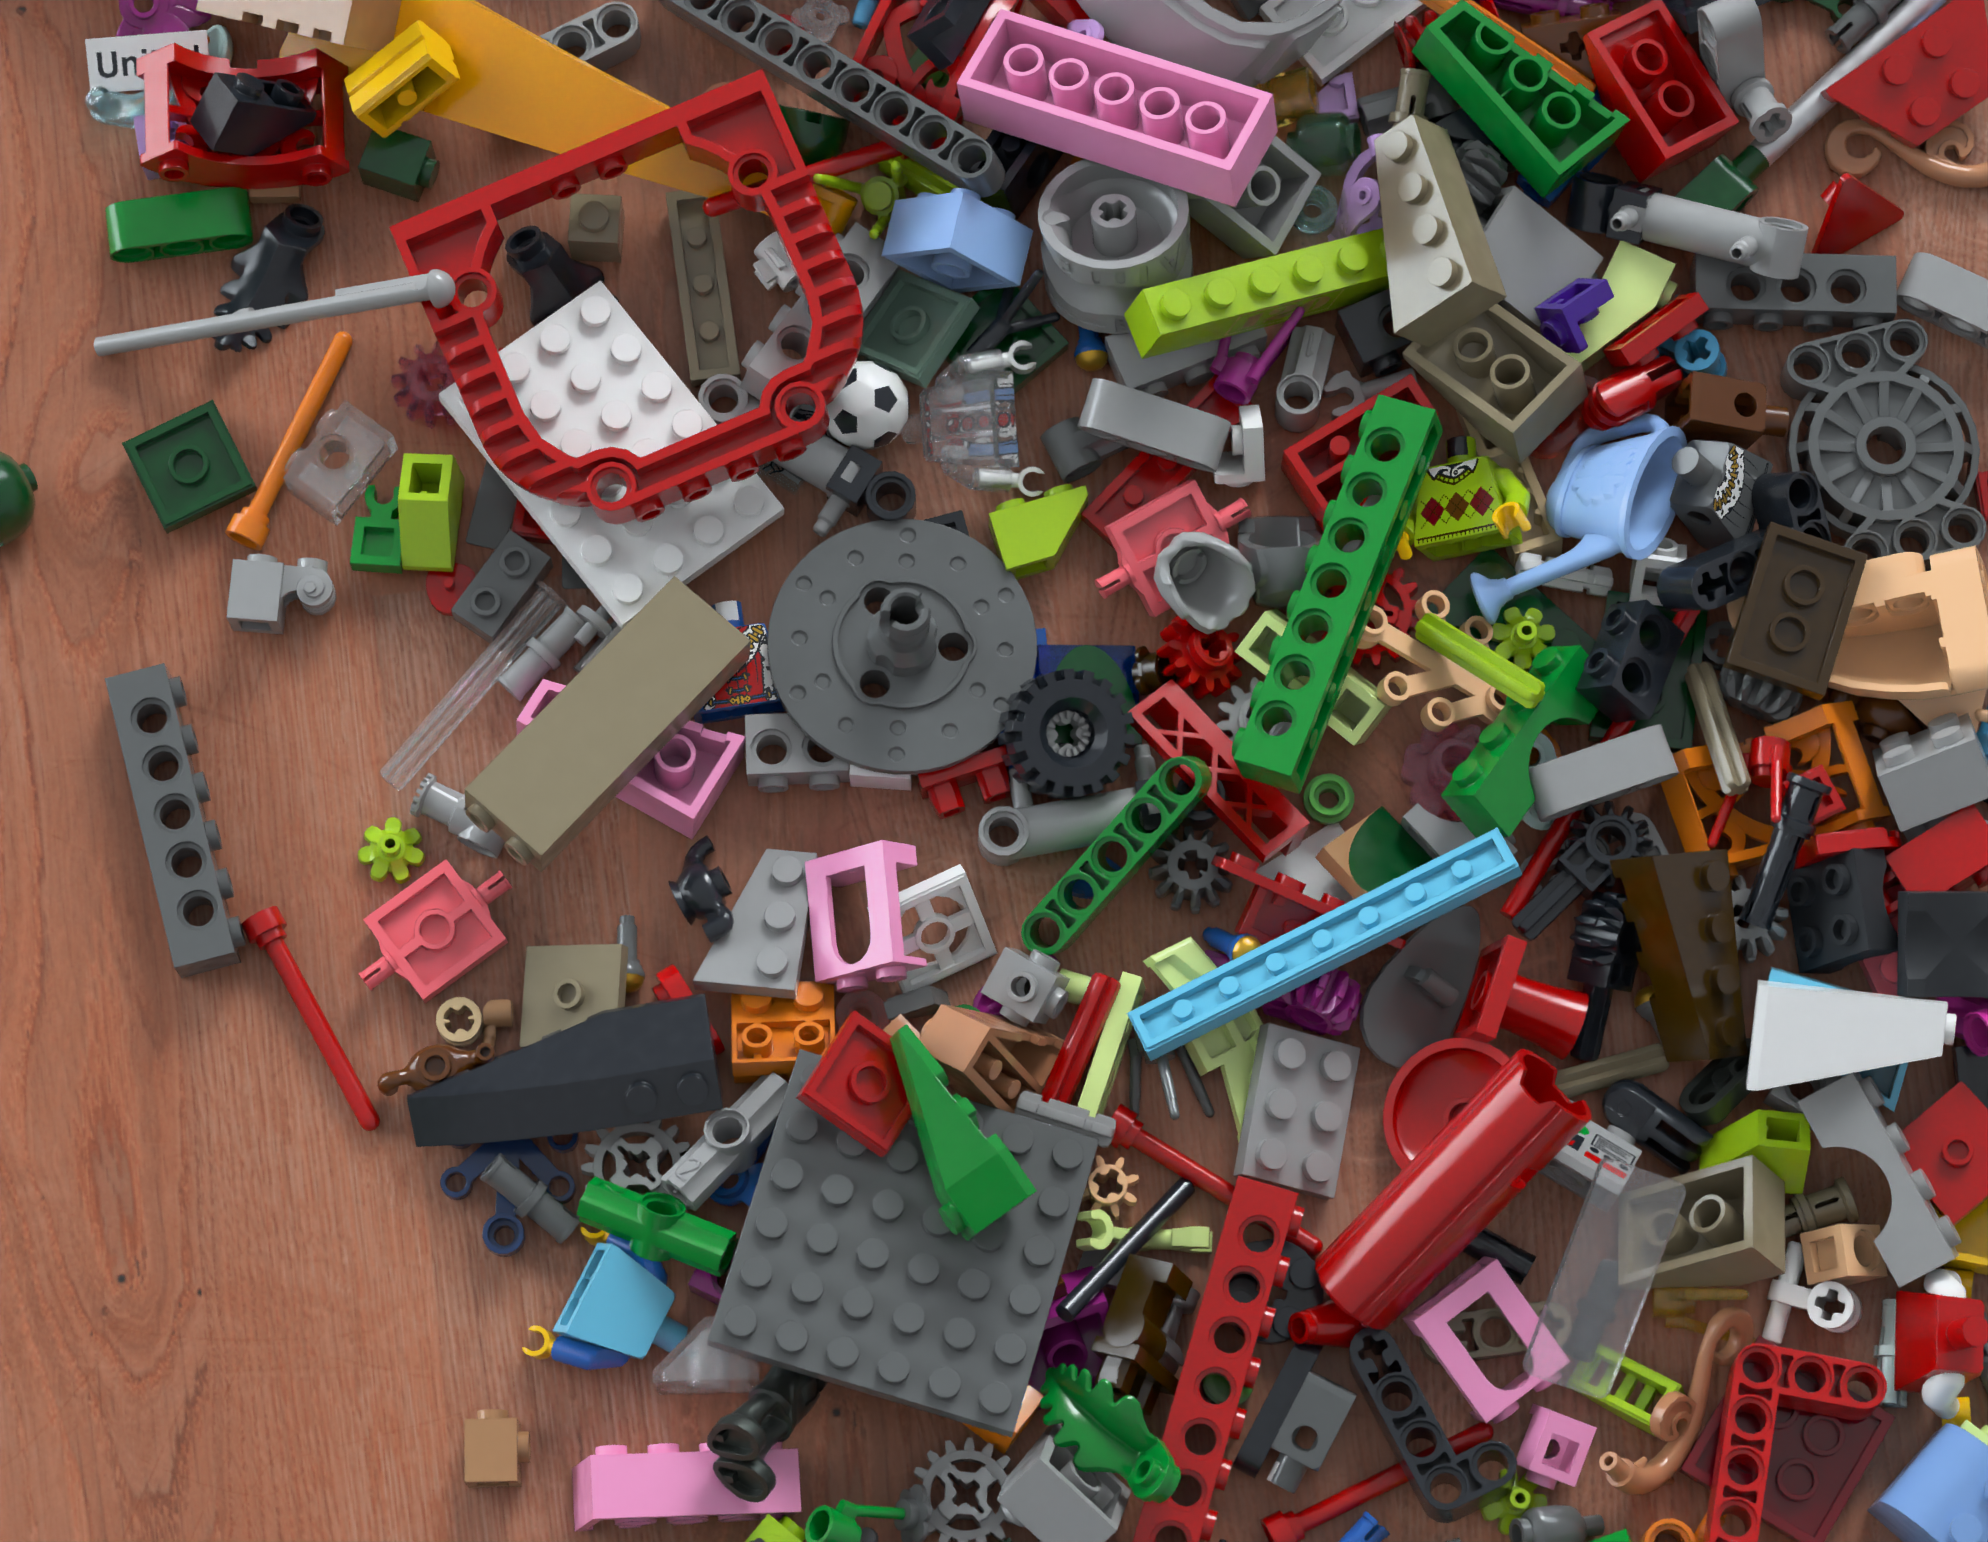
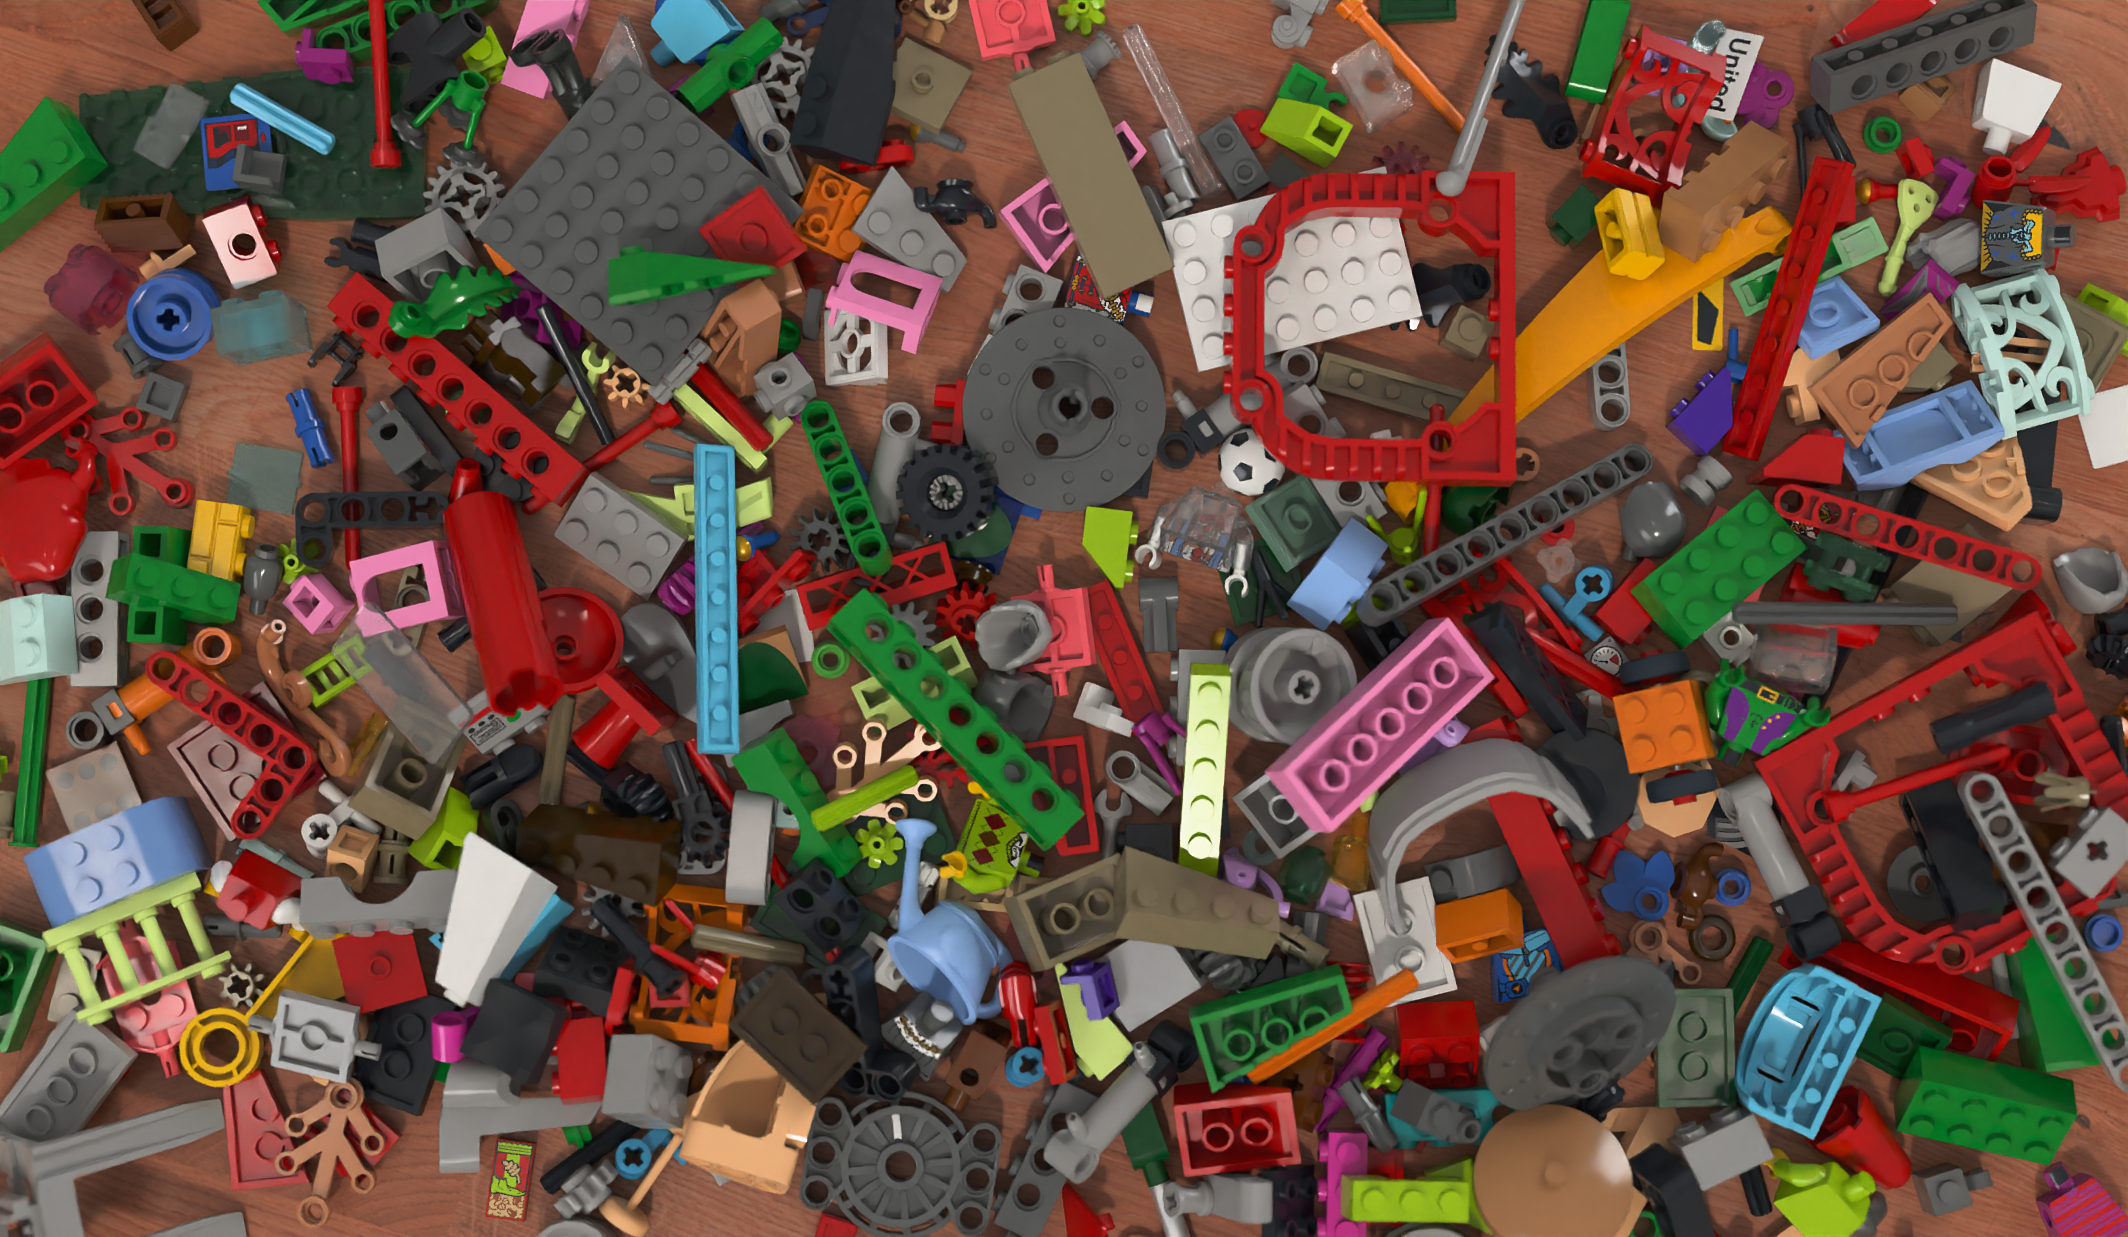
camera: 110 degrees right, 10 degrees up
black slope [190,72,317,156] -> none
light grey beam [1077,378,1231,473] -> none

